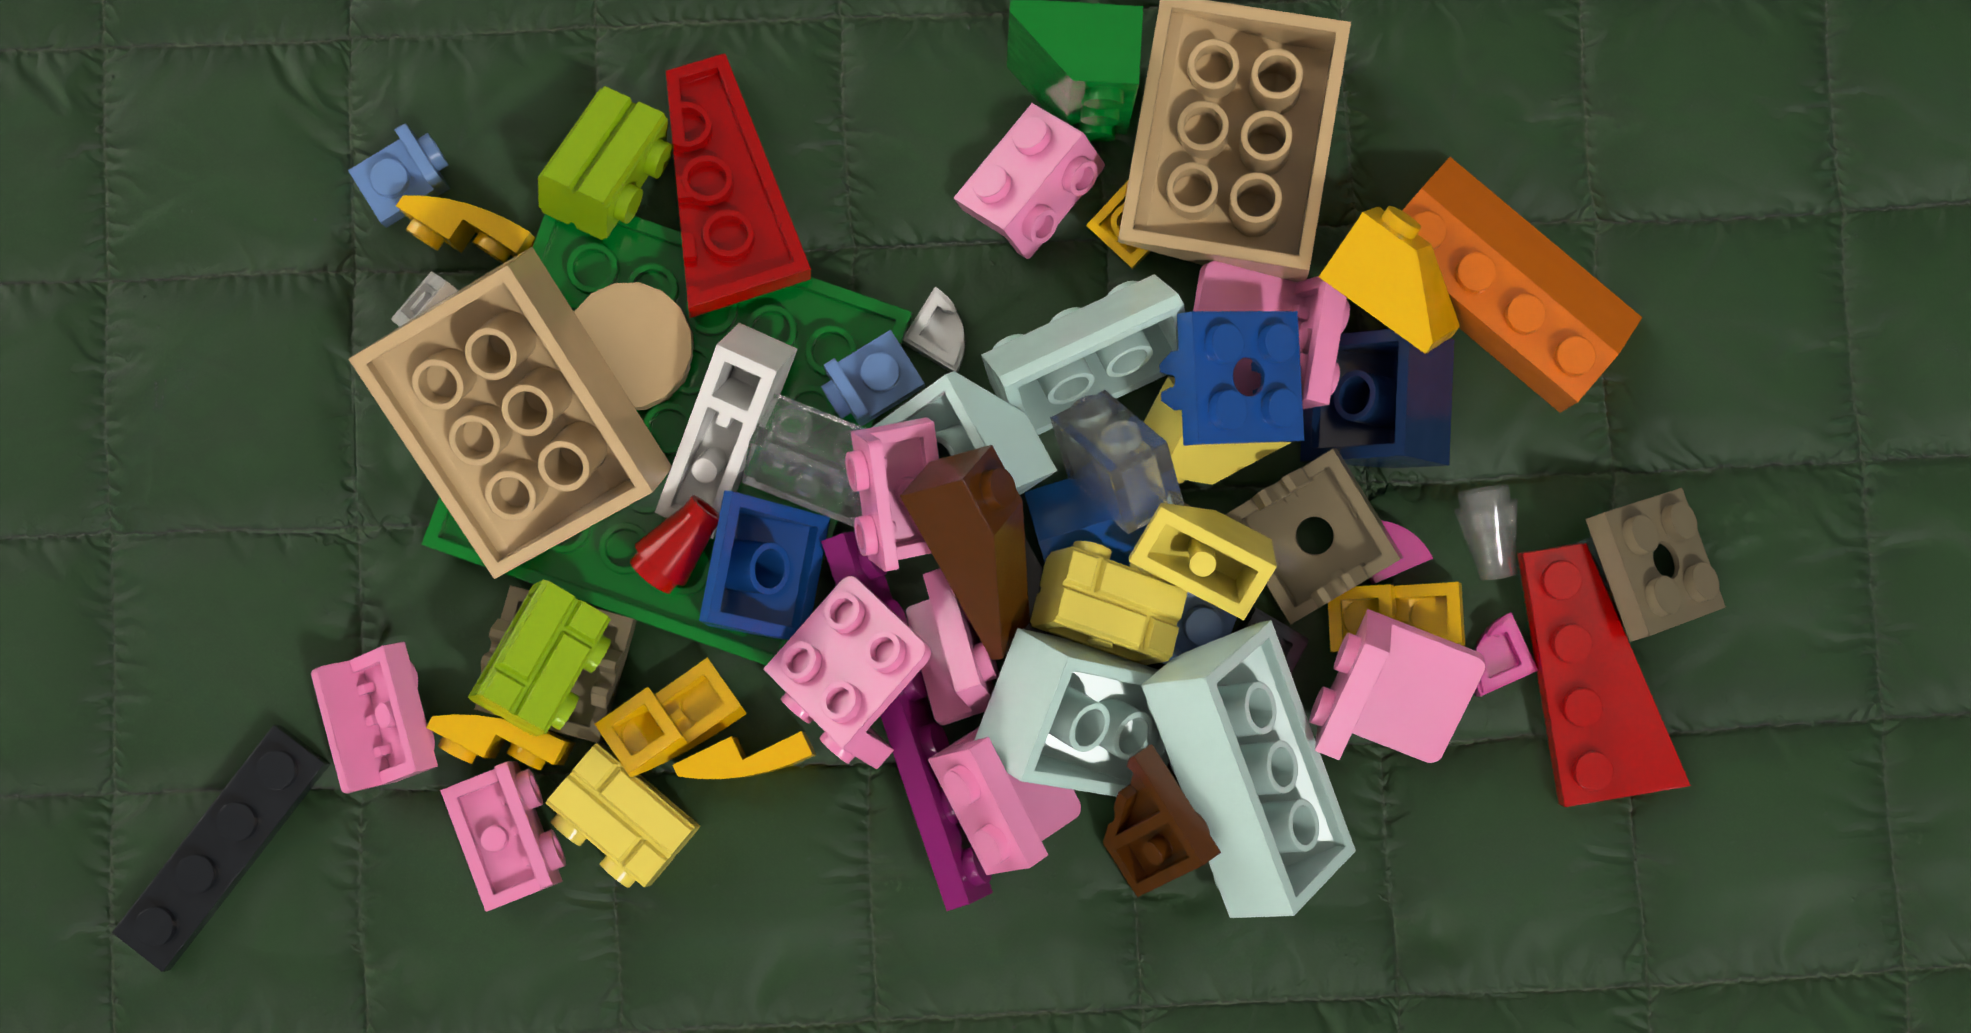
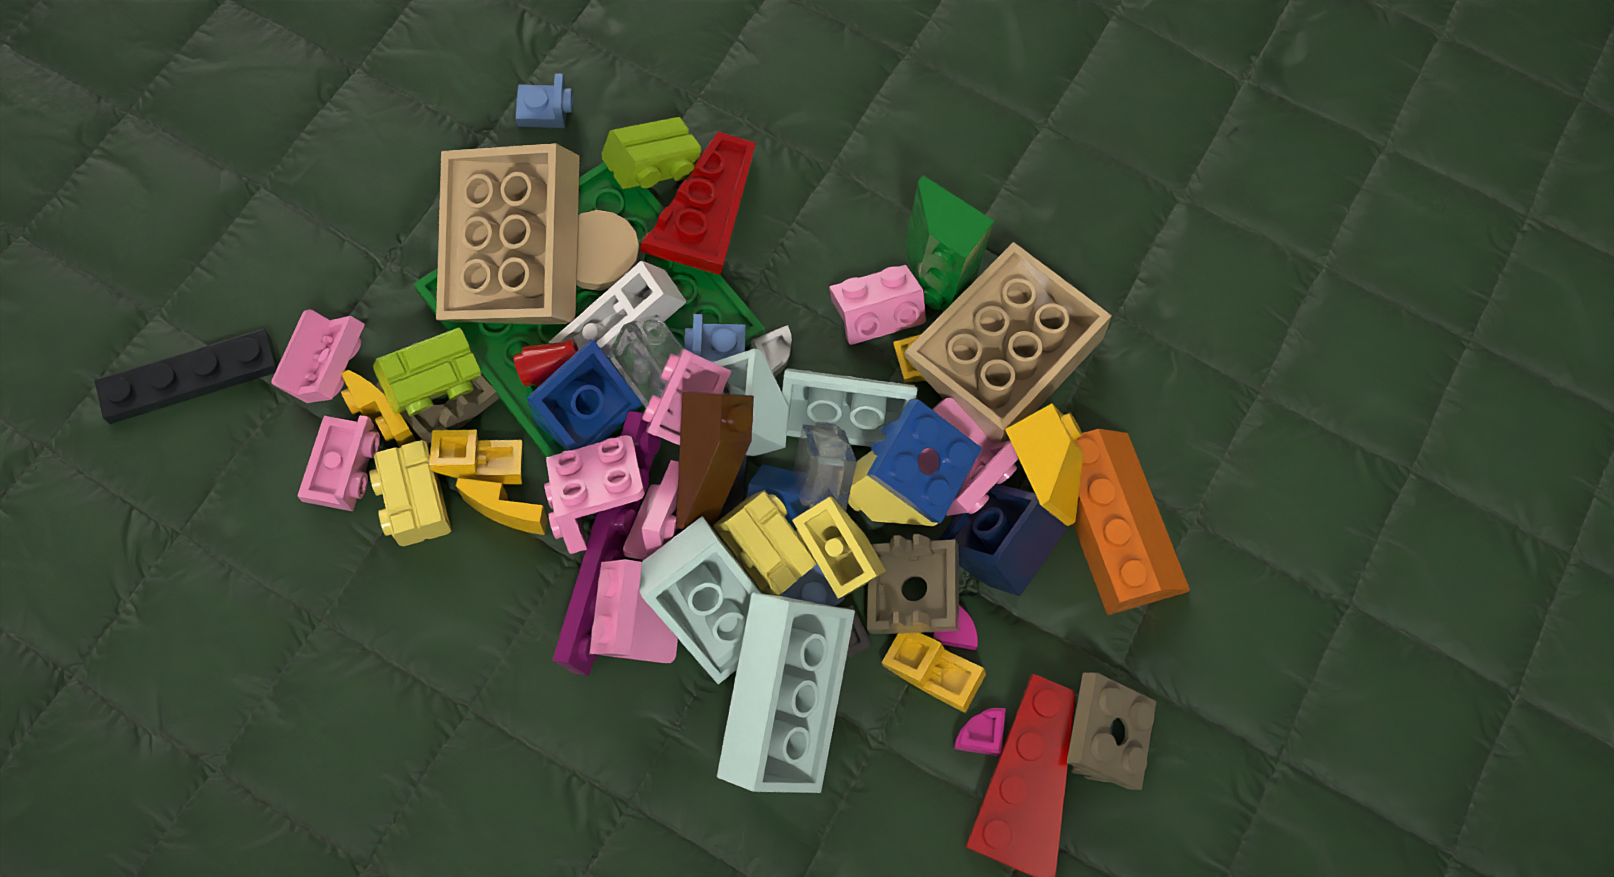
camera: 30 degrees right, 15 degrees down
yellow slope [396,195,536,263] -> none
reddish brown wing [1103,744,1221,897] -> none
bright pink bracket [1309,609,1485,763] -> none
clear cone [1454,484,1518,581] -> none

